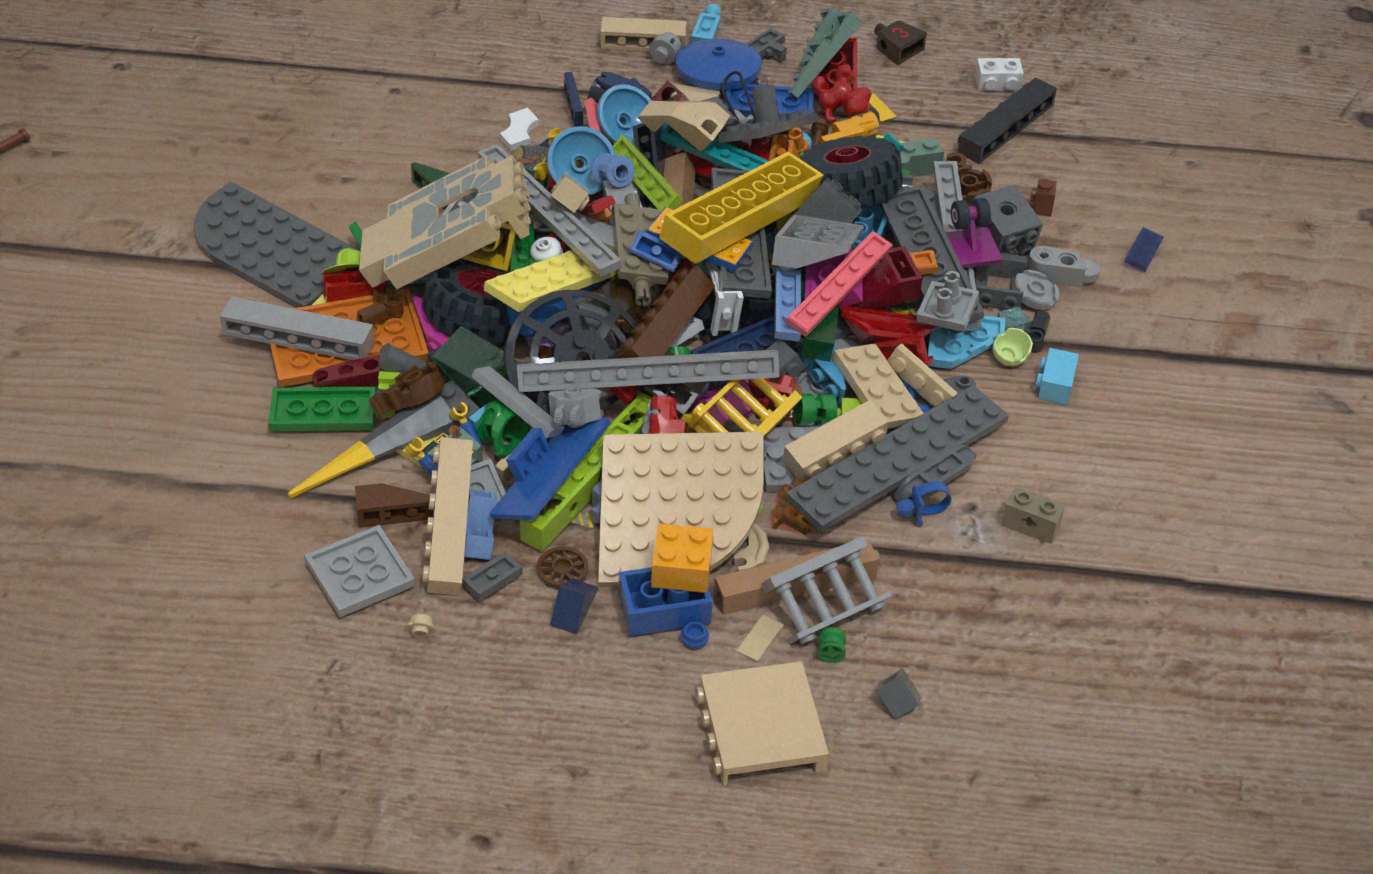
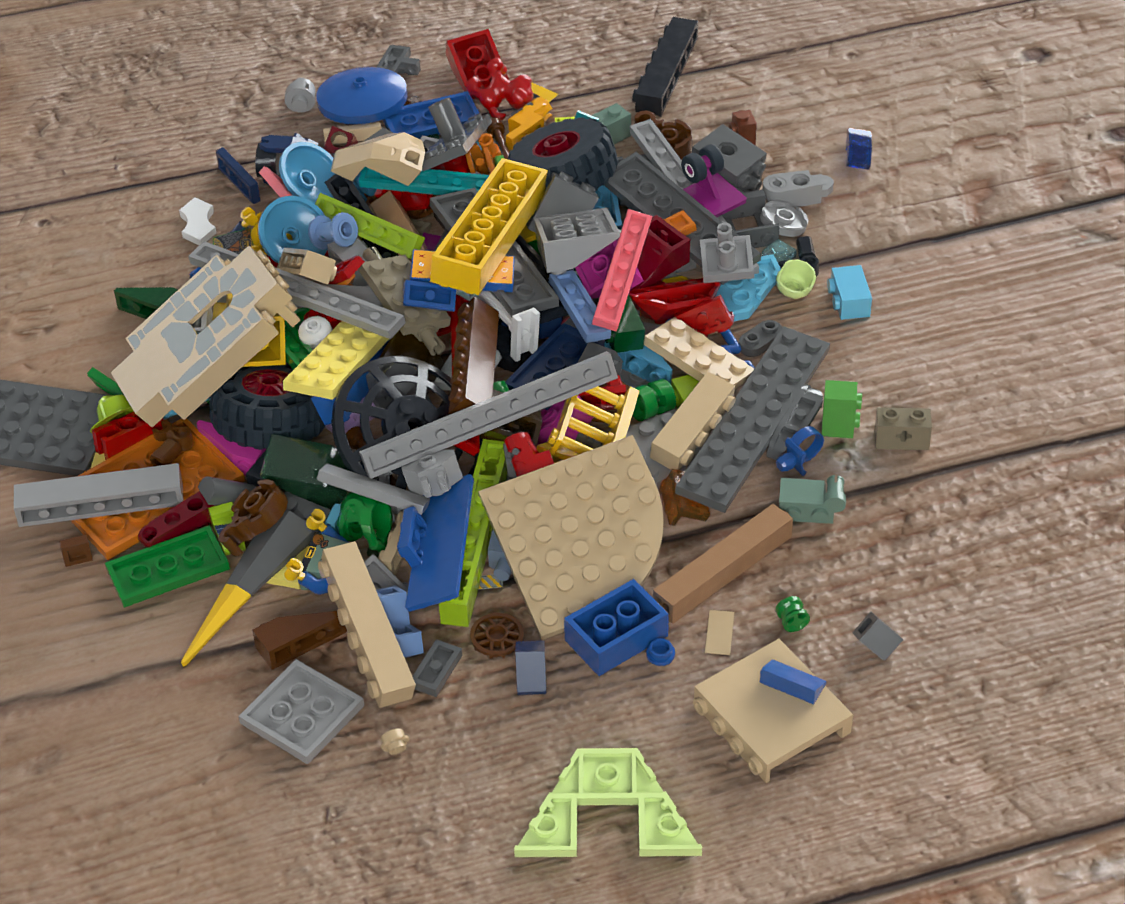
camera: 20 degrees left, 0 degrees up
tan brick [601,17,687,51] -> none
light orange brick [651,523,714,593] -> none
medium azure plate [691,3,721,43] -> none
black piece [721,71,756,124] -> none
tan piece [733,524,770,571] -> none
light grey fence [761,536,892,645] -> none
sand green wedge [788,8,862,98] -> none
dark brown torso [874,21,927,65] -> none
tan plate [888,344,958,407] -> none
white brick [975,58,1024,91] -> none
none -> reddish brown plate [59,534,93,567]
none -> yellowish green wing [514,748,702,857]
none -> blue slope [760,659,827,705]
none -> sand green hinge [779,475,846,524]
none -> bright green brick [821,380,862,438]

